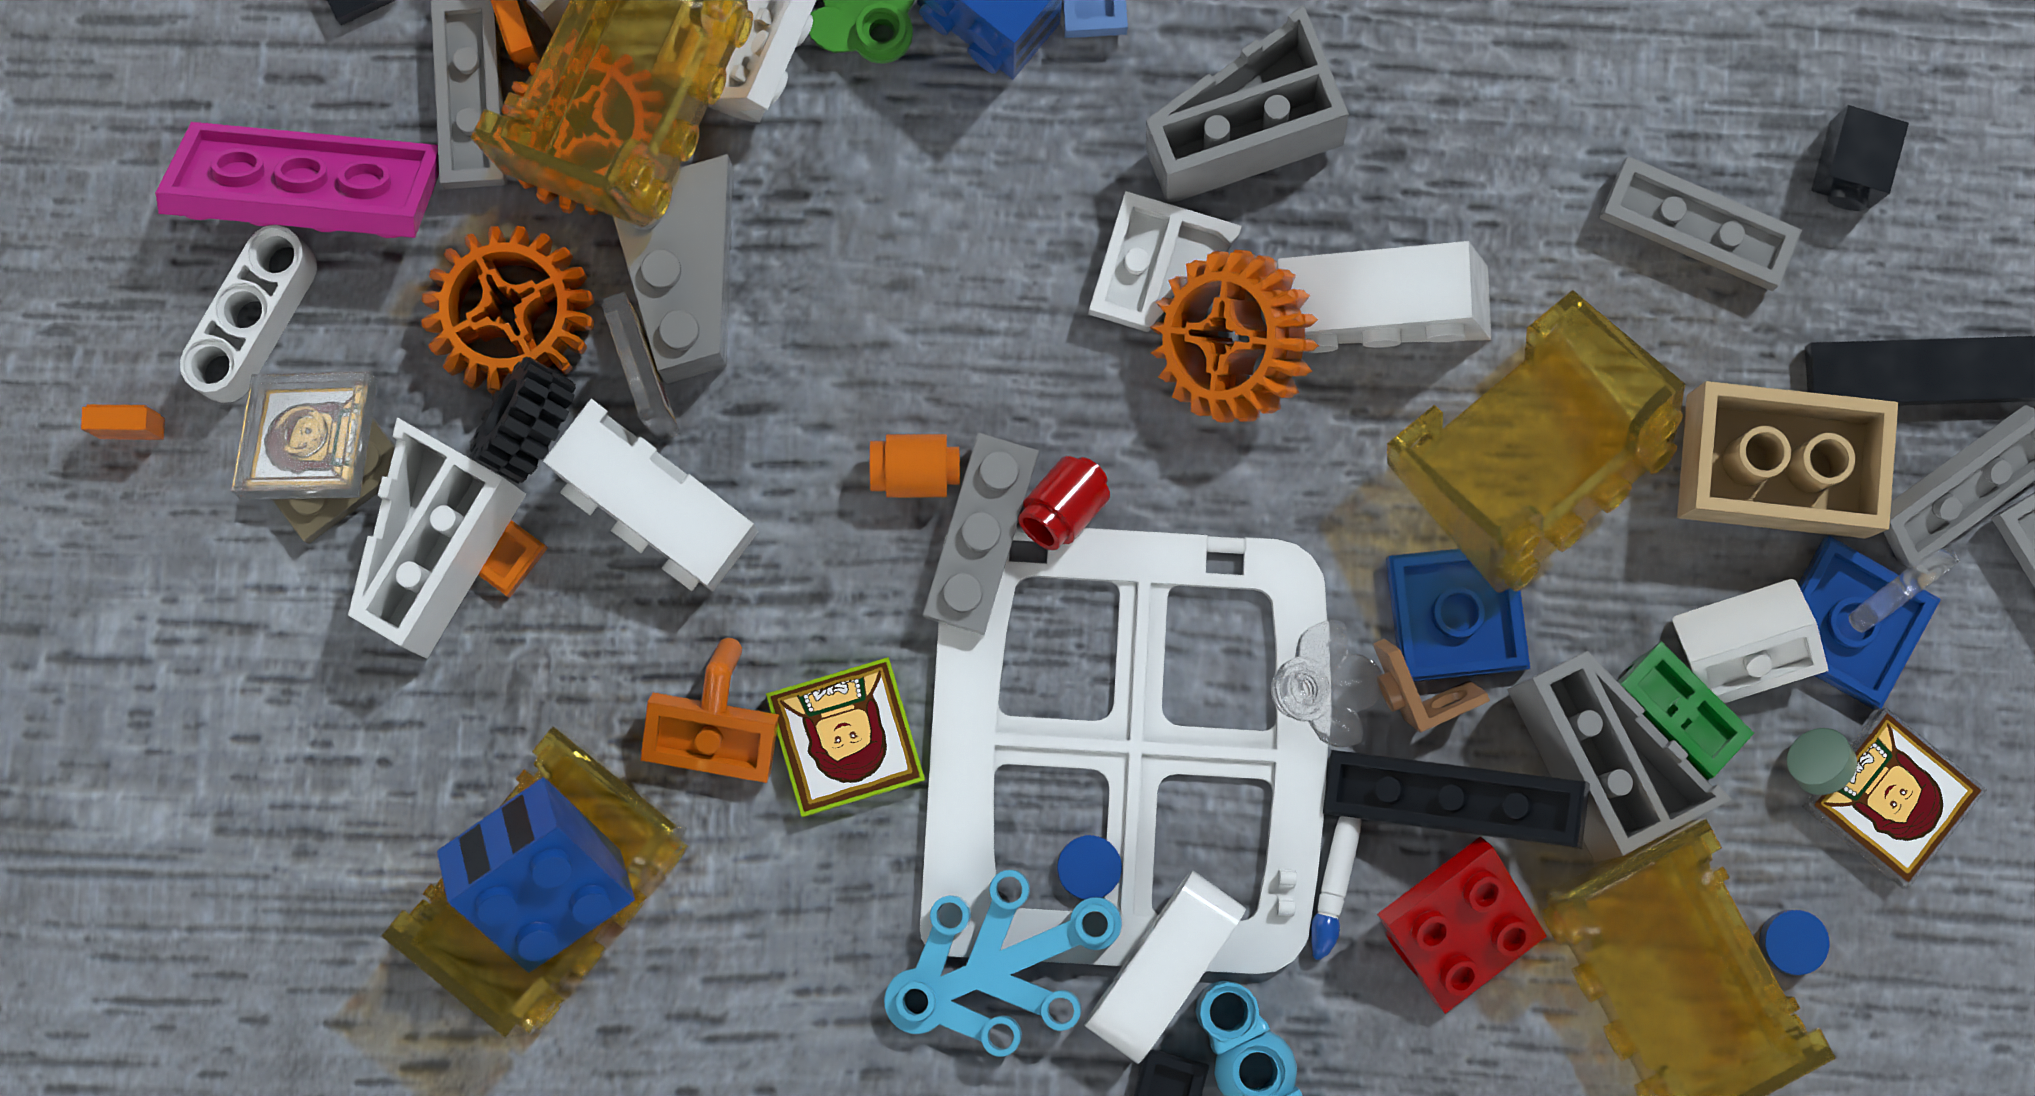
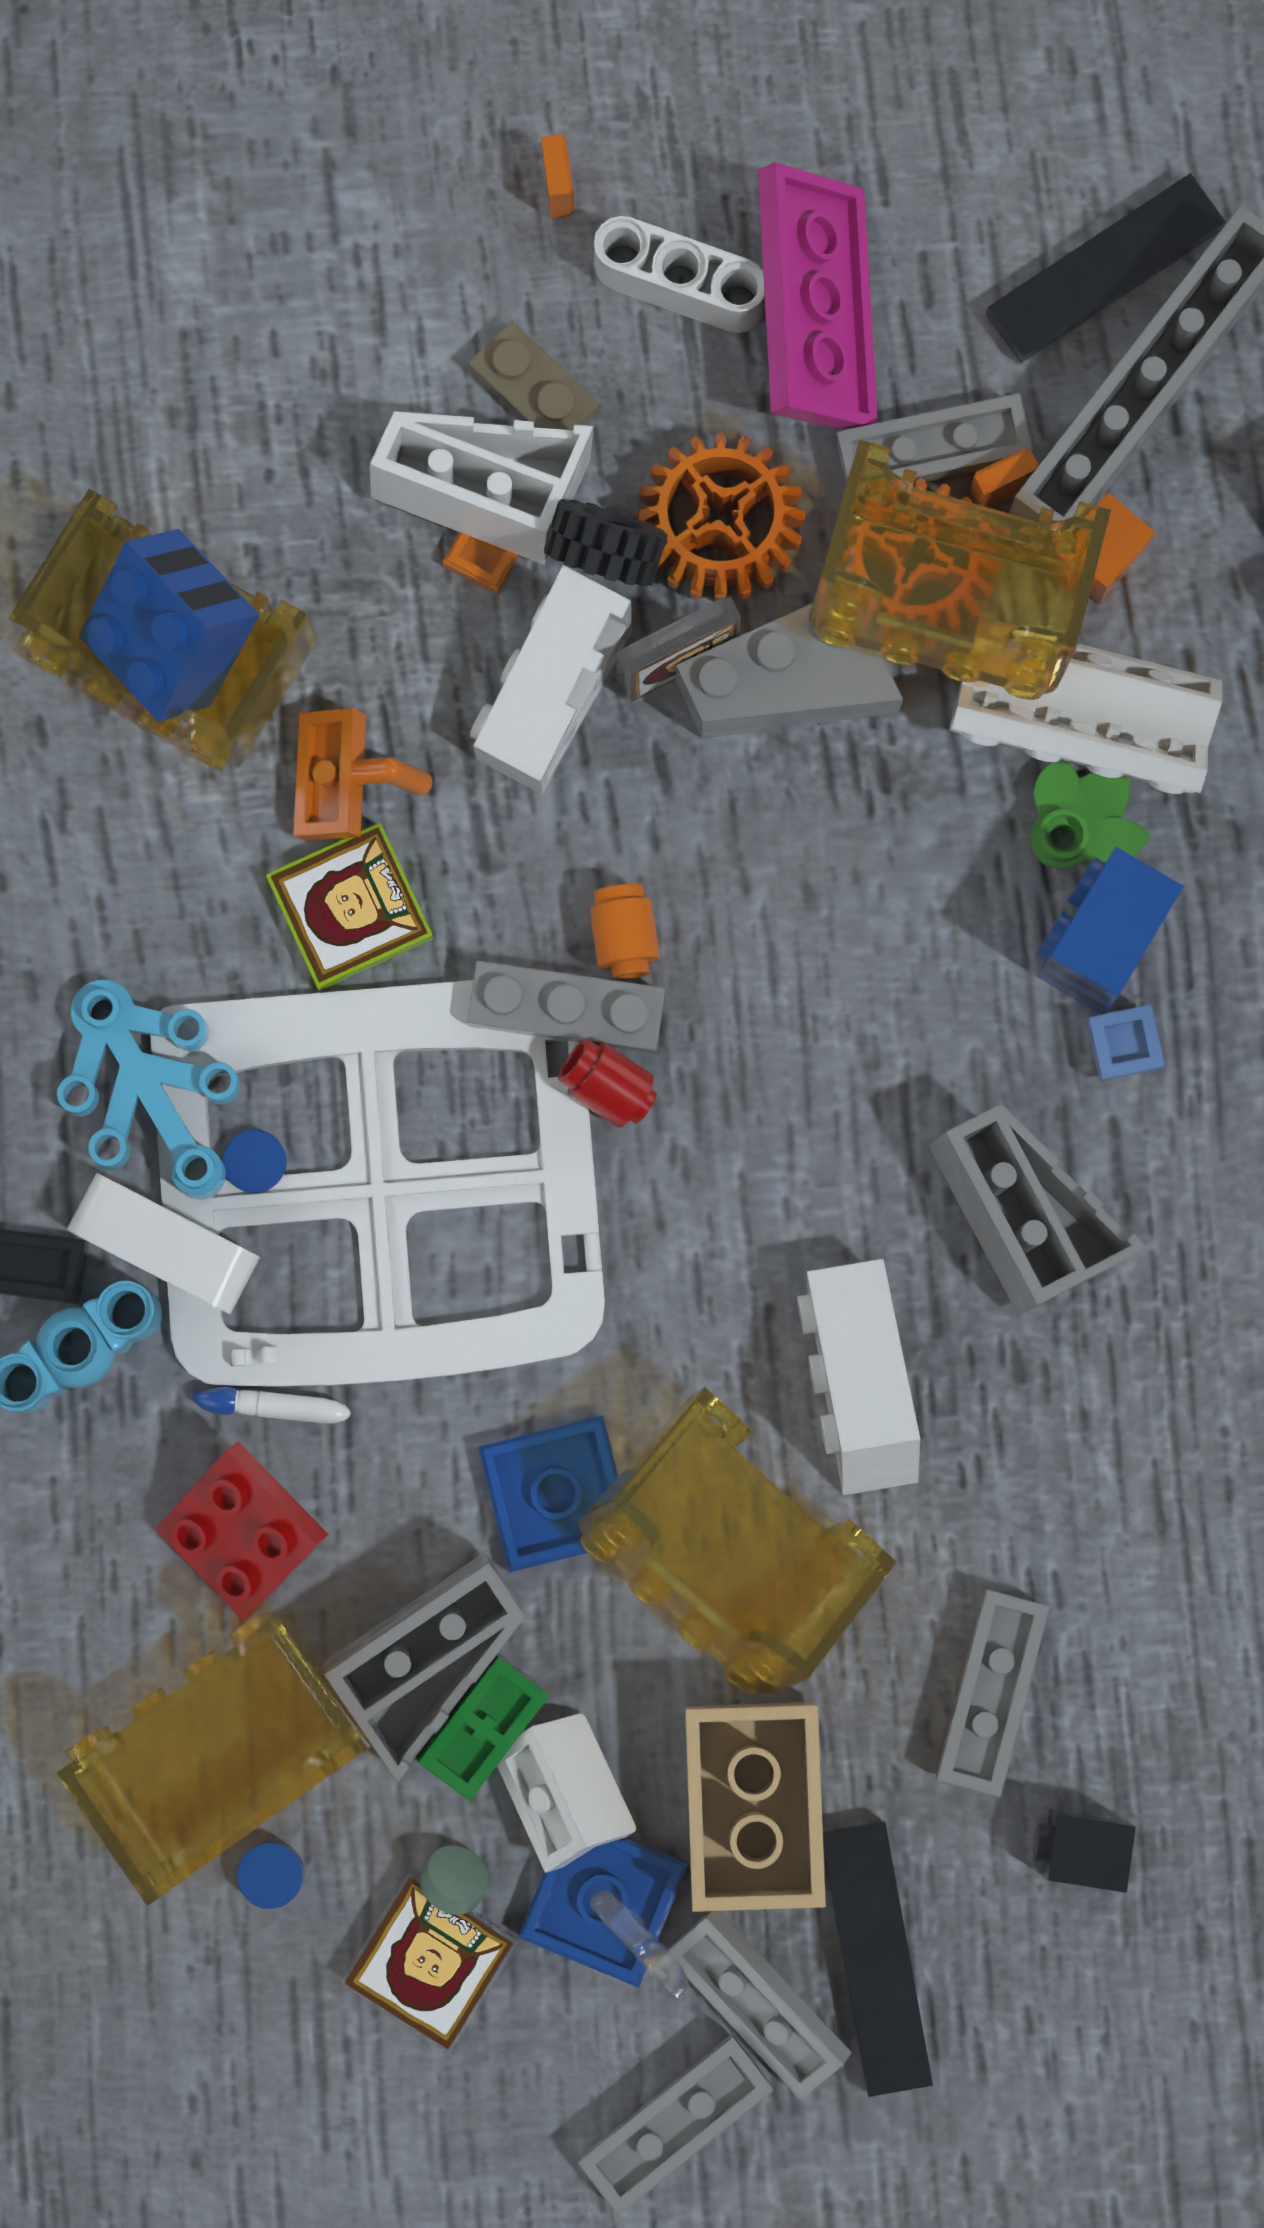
camera: 90 degrees right, 0 degrees up
clear tile [231,371,378,500] -> none
white wing [1088,191,1241,332] -> none
orange gear [1150,249,1319,423] -> none
clear plate [1271,620,1383,747] -> none
black tile [1323,750,1590,849] -> none
medium nougat bracket [1373,639,1490,733] -> none

